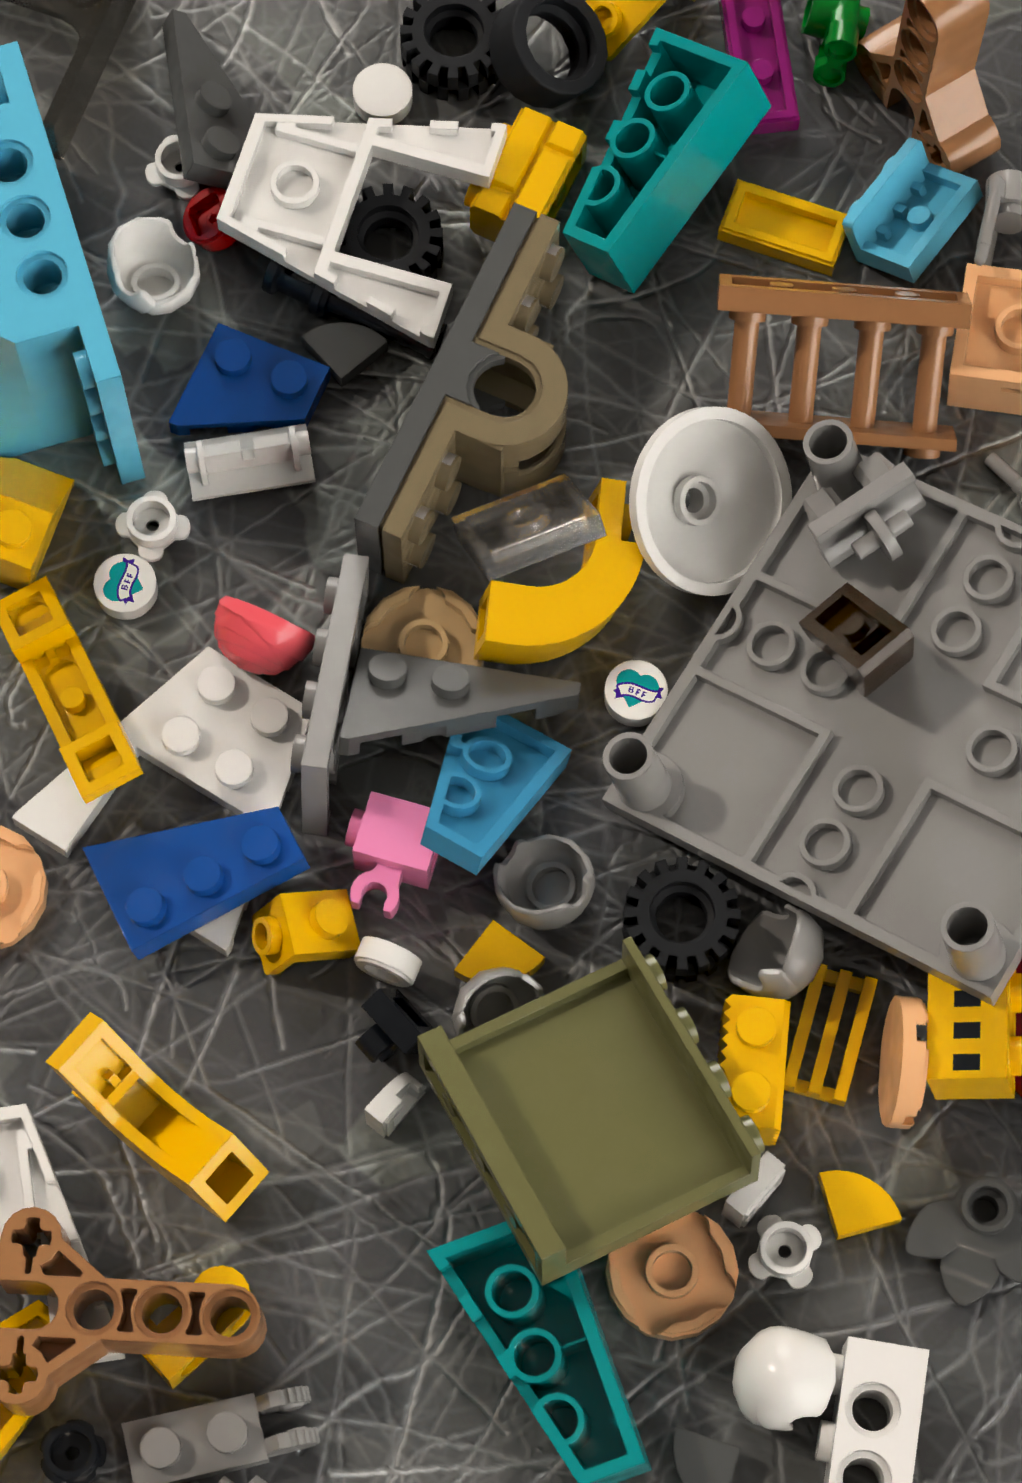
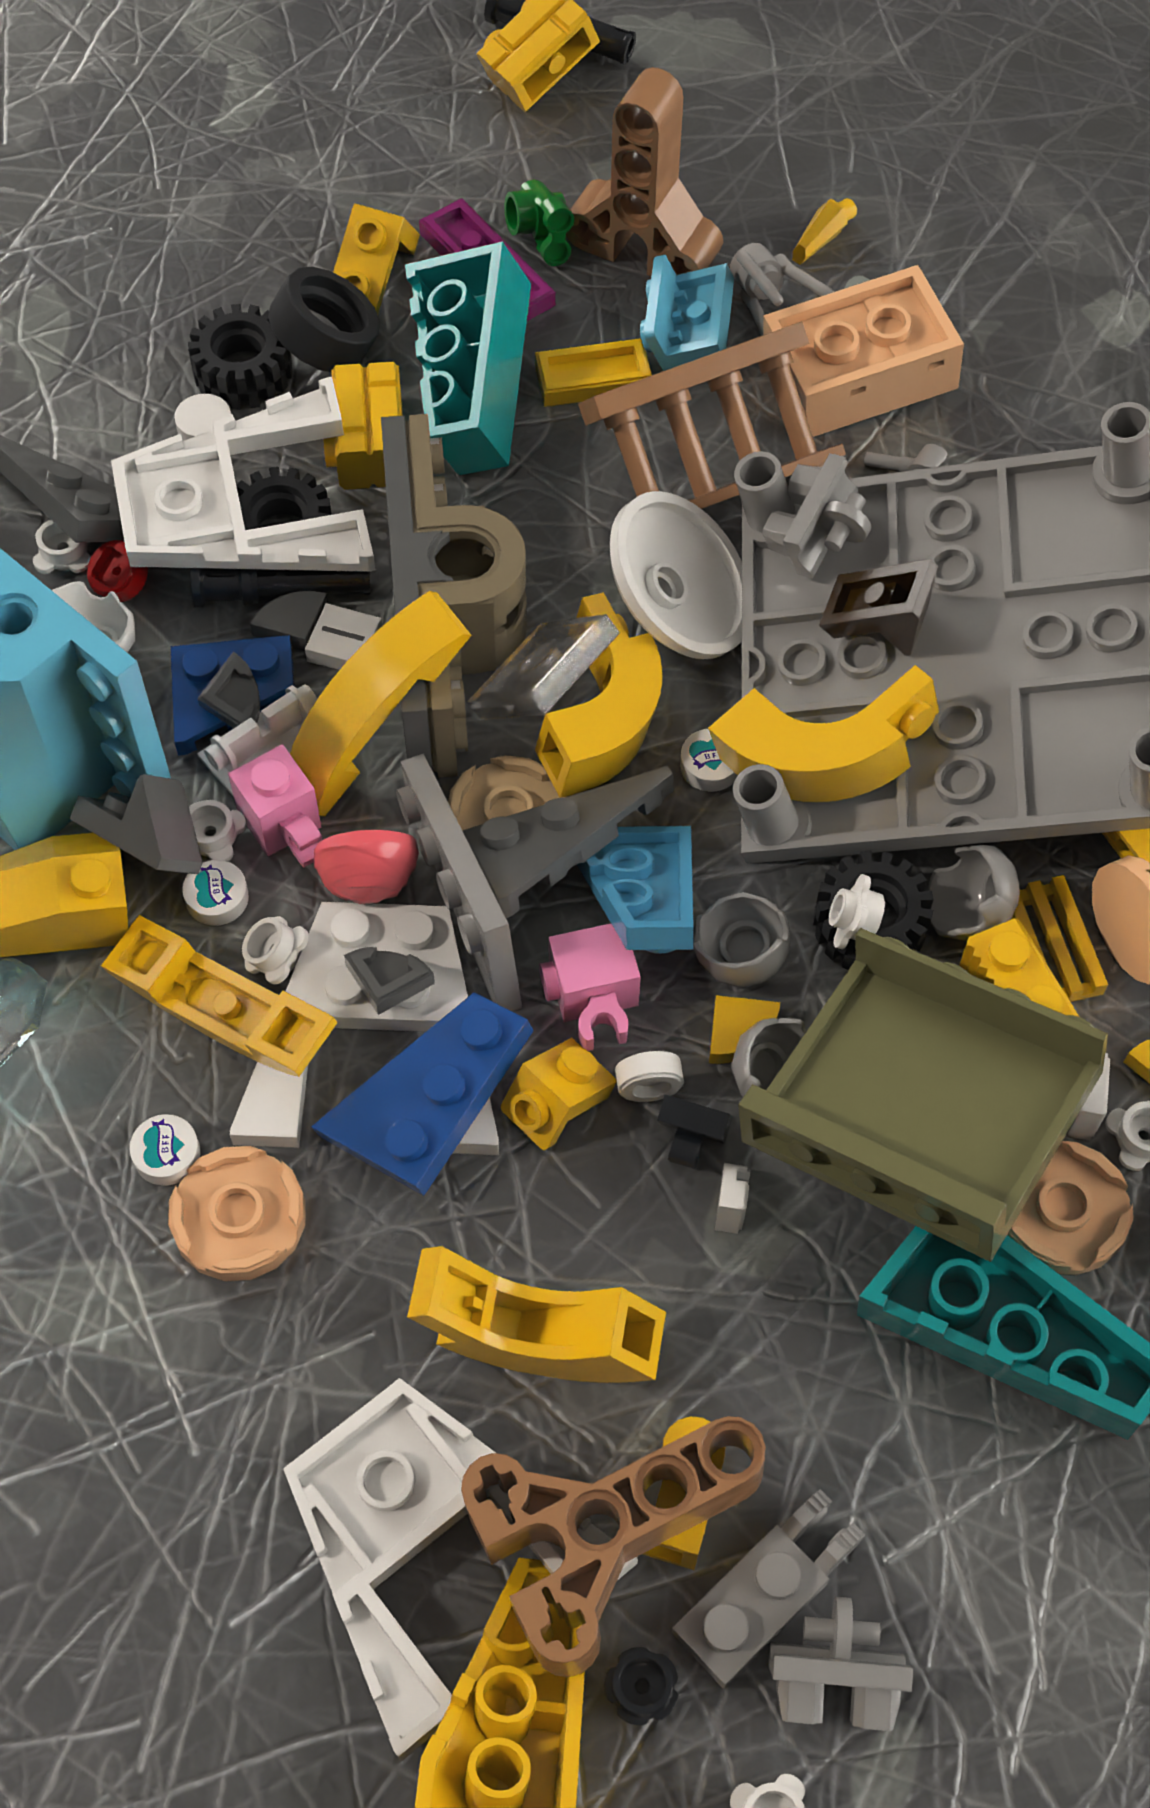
camera: 30 degrees left, 10 degrees down
none -> dark grey slope [70,774,203,874]
none -> dark grey tile [197,651,260,729]
none -> bright pink brick [228,744,322,868]
none -> white plate [242,916,309,984]
none -> yellow slope [290,591,472,816]
none -> white tile [305,603,382,670]
none -> dark grey tile [344,947,435,1015]
none -> yellow arch [708,665,939,802]
none -> white plate [829,874,885,949]

